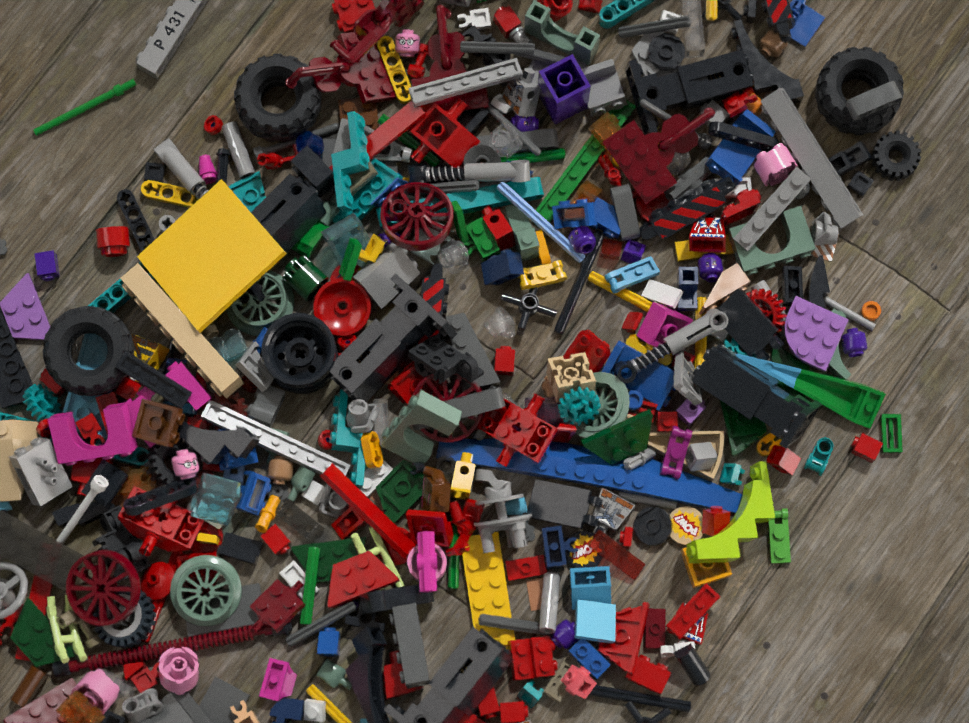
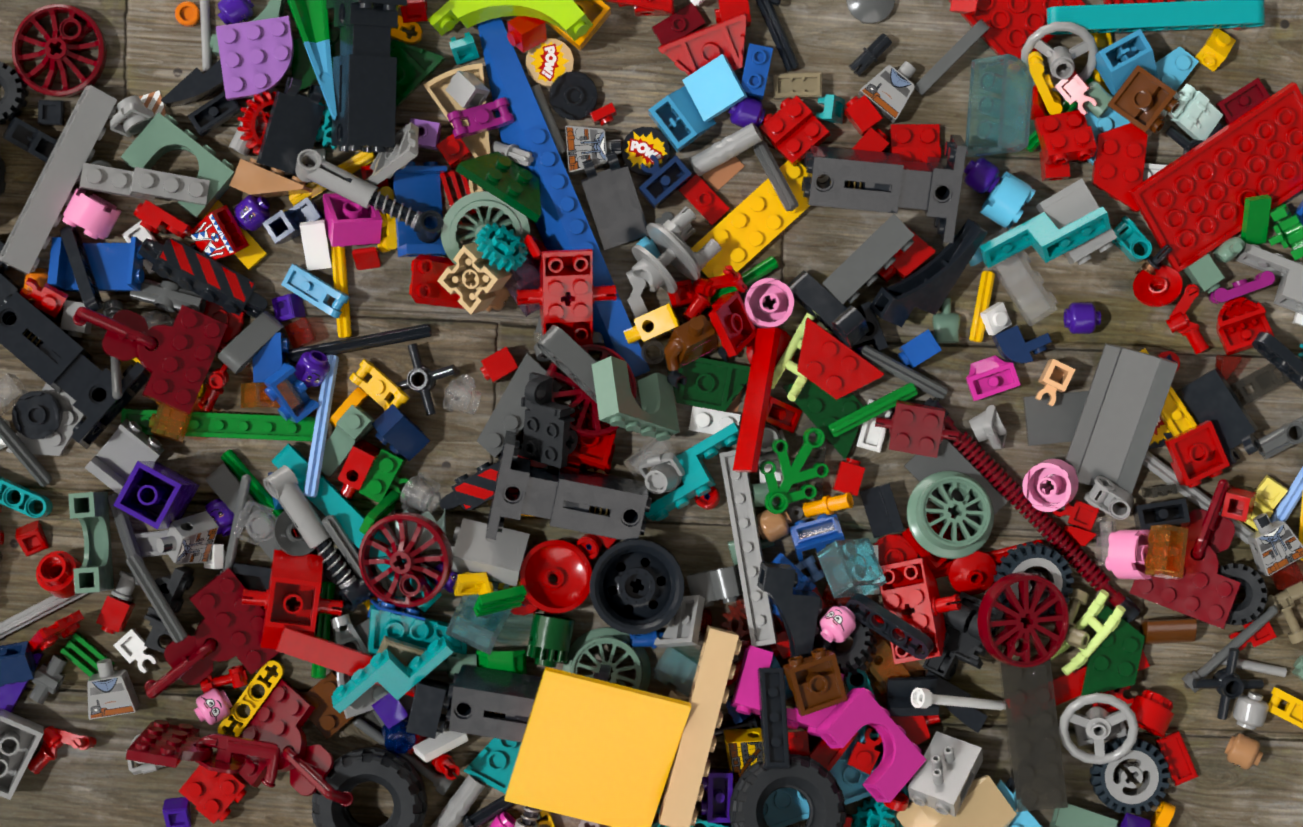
camera: 120 degrees left, 10 degrees up
yellow tile [197,533,219,545] -> none
light orange beam [361,431,383,469] -> none
light grey tile [409,58,523,107] -> none
dark pink piece [417,531,437,593] -> none
coral brick [561,665,597,699] -> none
clear red tile [587,530,645,580] -> none
blue tile [628,390,643,410] -> none
none -> dark red piece [12,4,107,98]
none -> dark purple slope [371,693,408,729]
none -> white tile [413,728,468,762]
none -> dark purple brick [701,769,733,823]
none -> green plant [759,427,829,514]
none -> light grey piece [969,405,1007,449]

